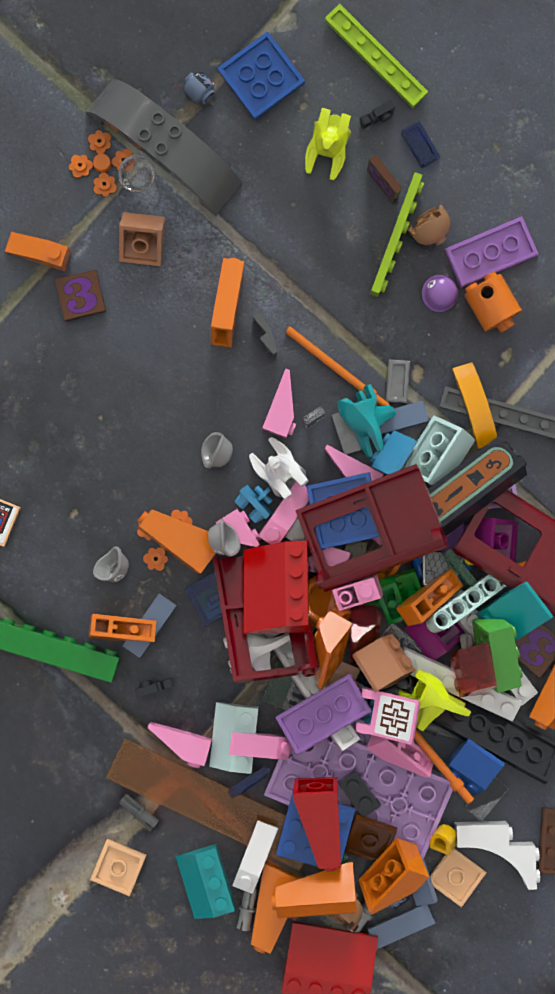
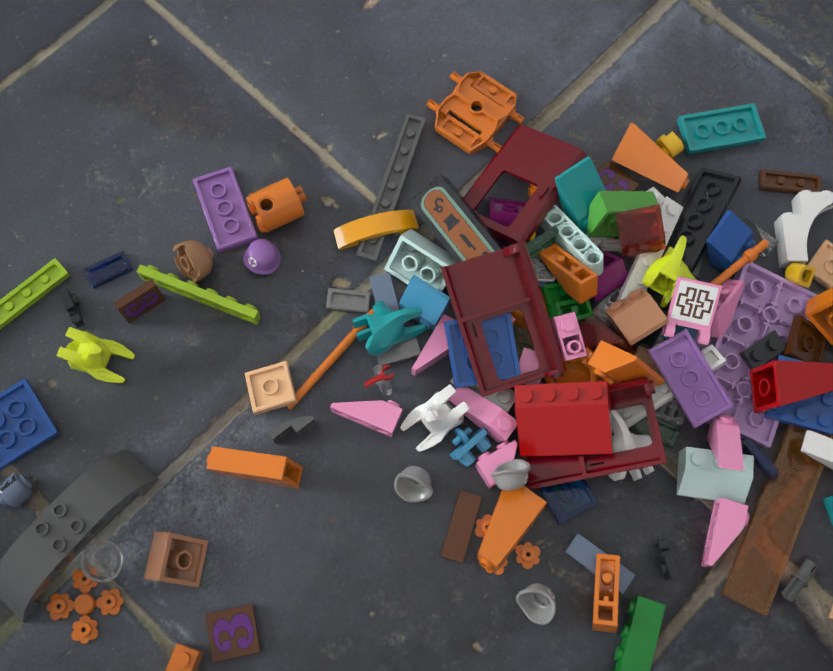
camera: 95 degrees left, 15 degrees down
none -> light nougat tile [245,361,297,415]
none -> red hand [364,365,394,388]
none -> reddish brown tile [440,490,482,563]

